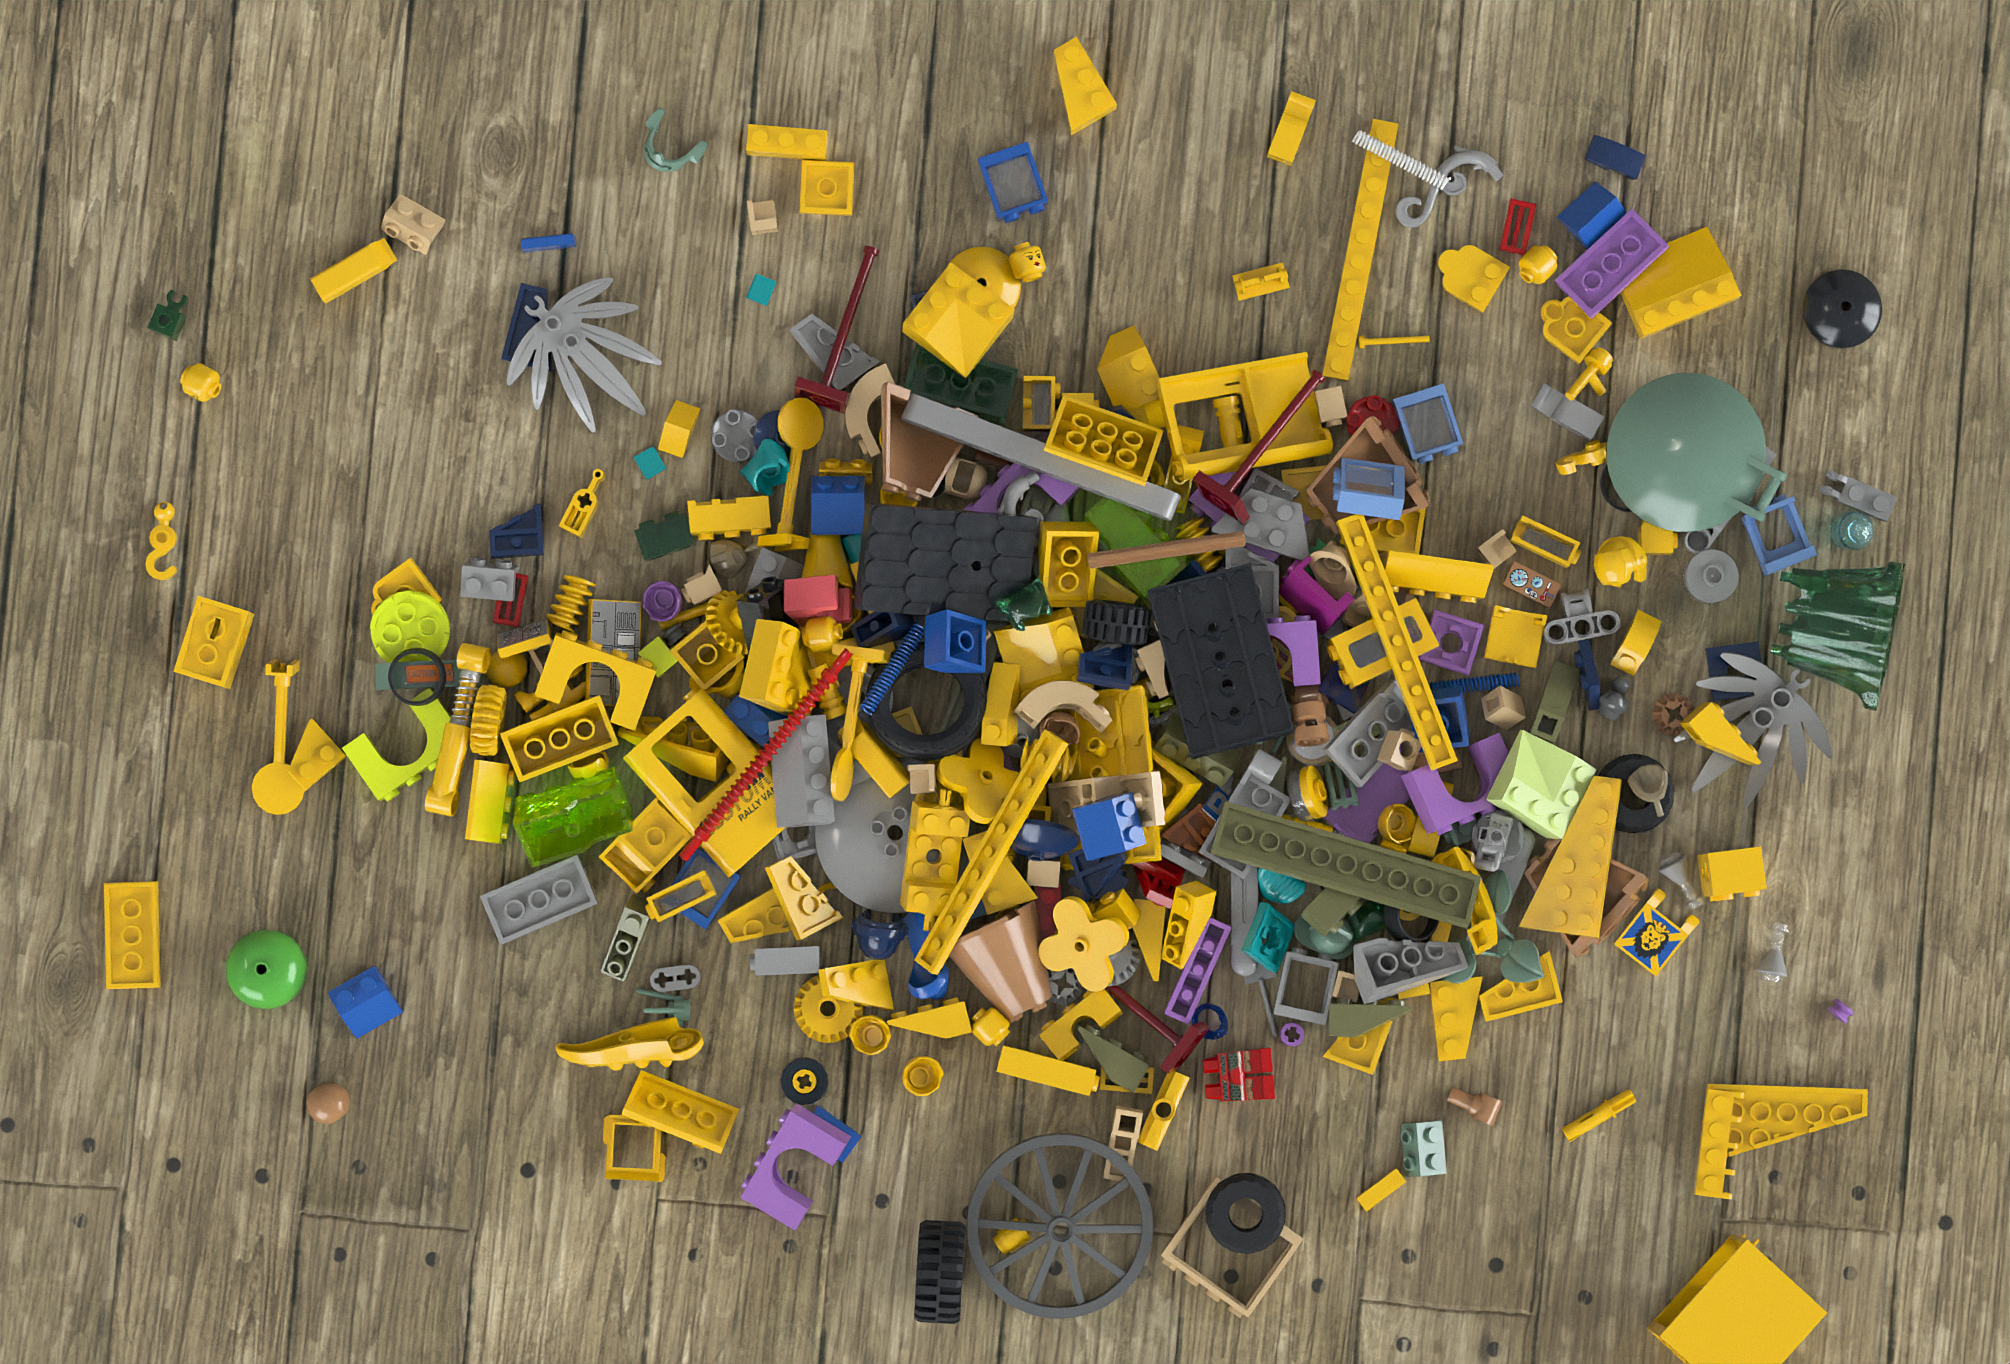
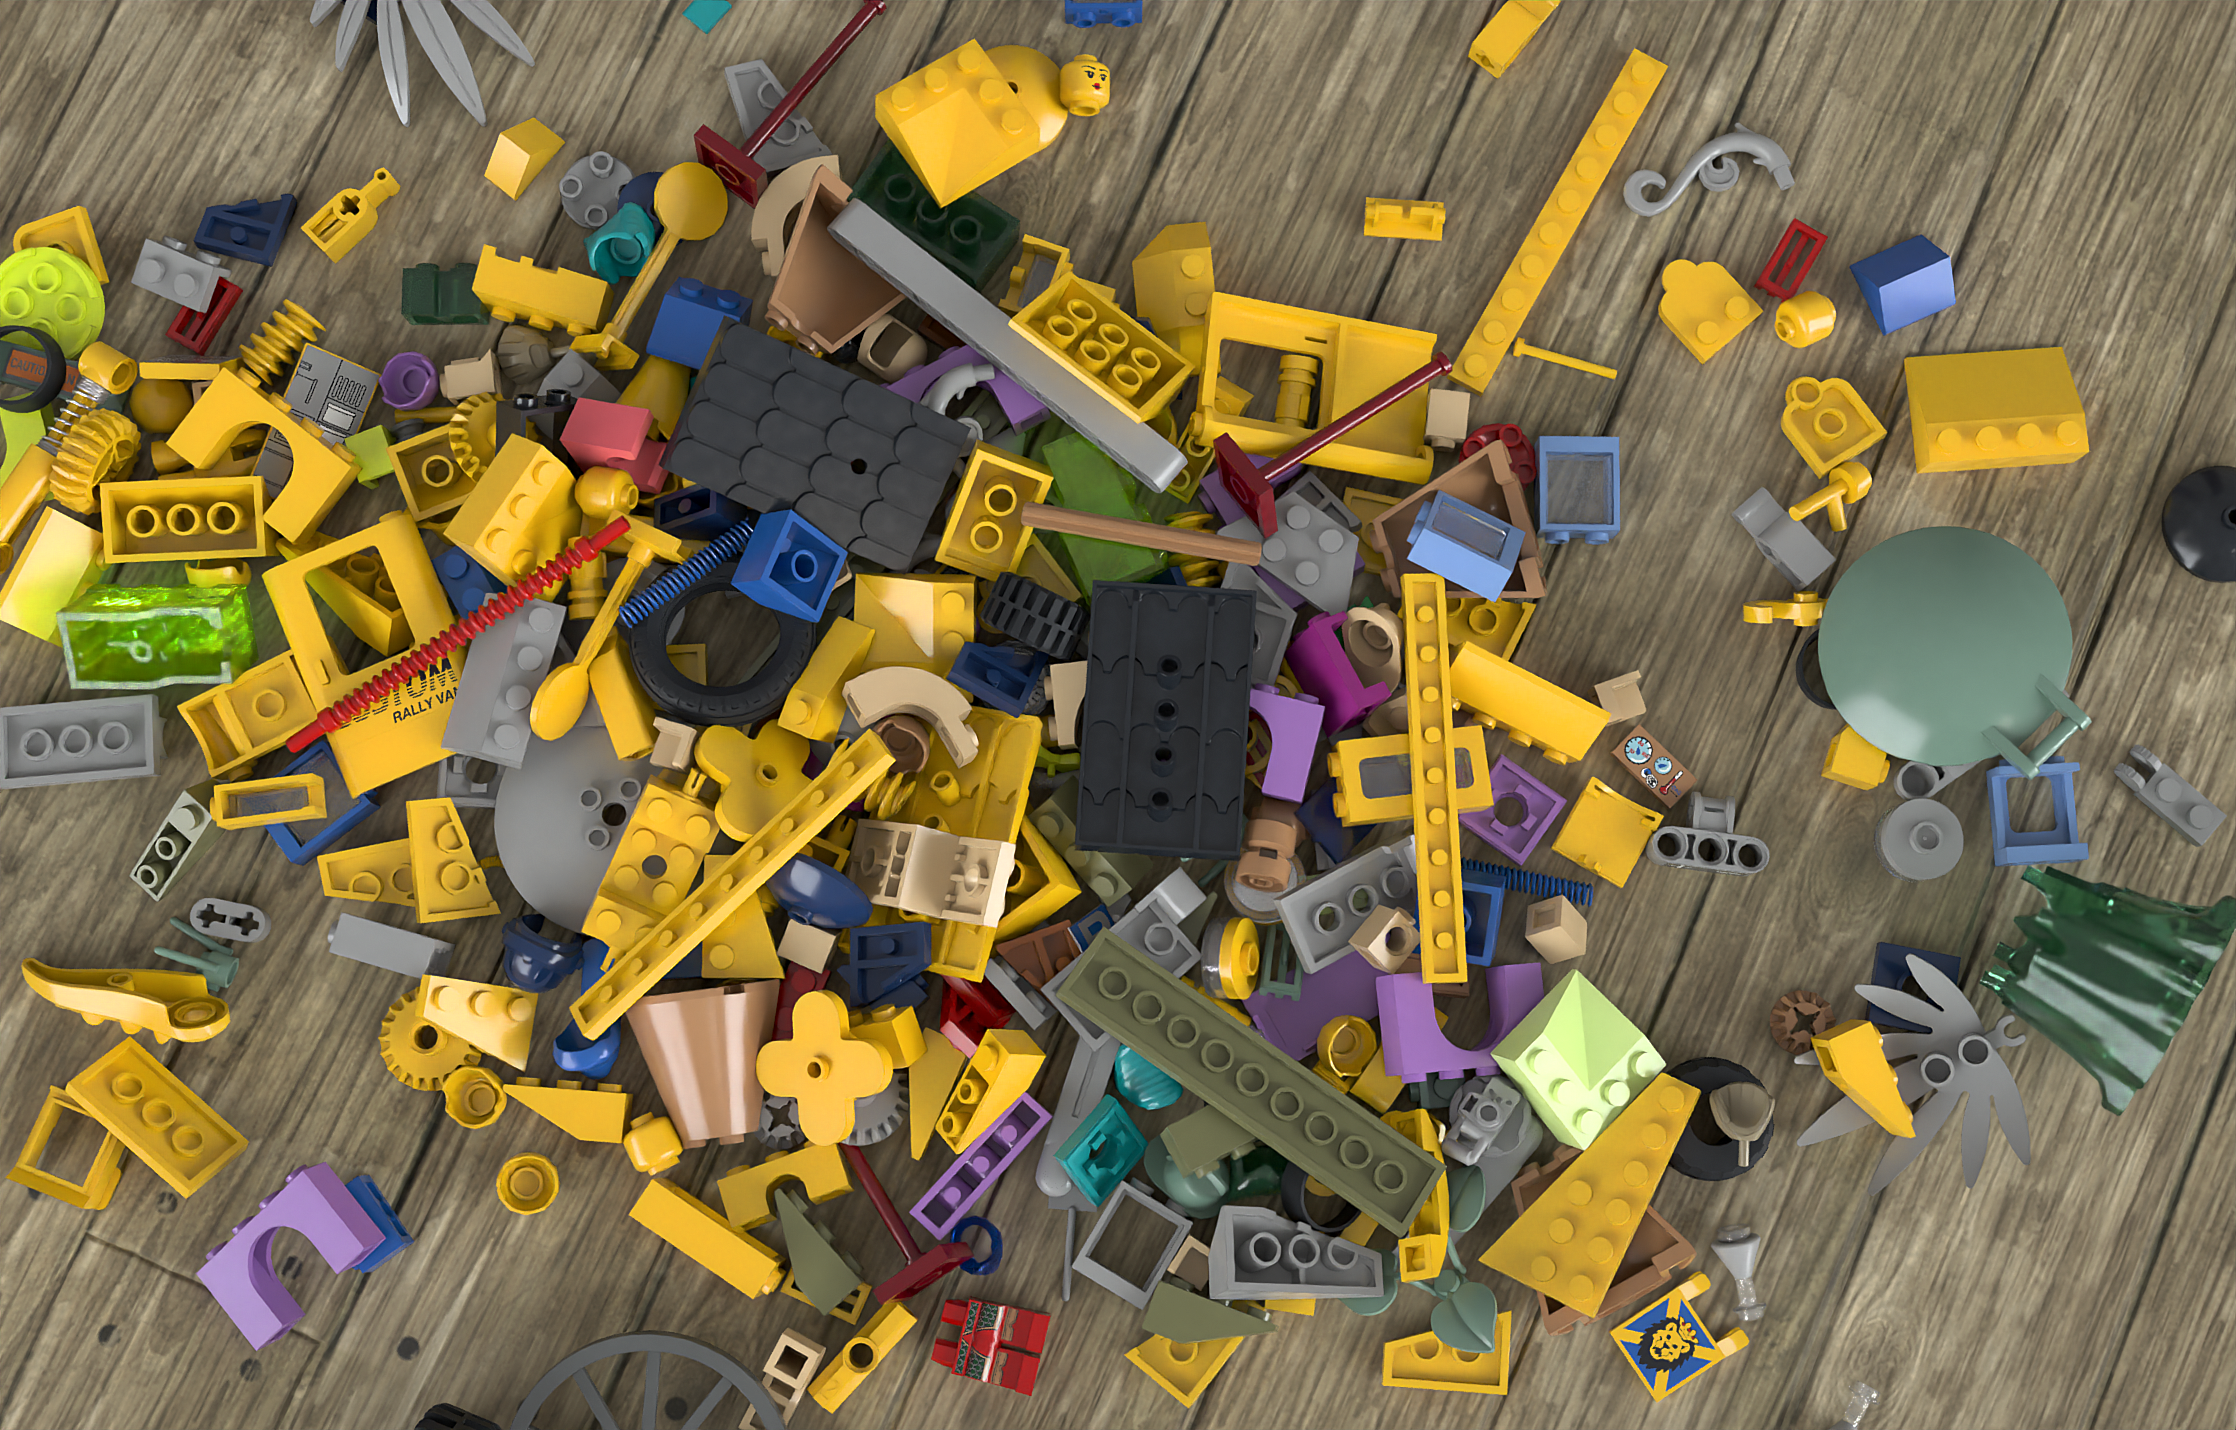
camera: 20 degrees right, 5 degrees down
teal piece [633,446,667,480] -> none
black bush [781,1057,828,1105] -> none
yellow hinge [819,458,873,487] -> none
clear green hair [996,579,1053,631] -> none
blue slope [1072,792,1147,861] -> none
medium lavender bush [1280,1023,1304,1046] -> none
white piece [1352,130,1451,190] -> none
yellow wing [1429,976,1483,1061] -> none
yellow window [1509,516,1581,568] -> none
olive slope [1528,660,1580,744] -> none
medium lavender piece [1555,209,1669,319] -> none
dark blue wing [1574,639,1600,711] -> none
dark blue slope [1584,135,1646,180] -> none
yellow helmet [1594,536,1647,588] -> none
dark grey animal [1598,675,1631,720] -> none
yellow brick [1610,610,1662,676] -> none
yellow piece [1697,846,1767,901] -> none
clear light blue hair [1830,511,1874,551] -> none

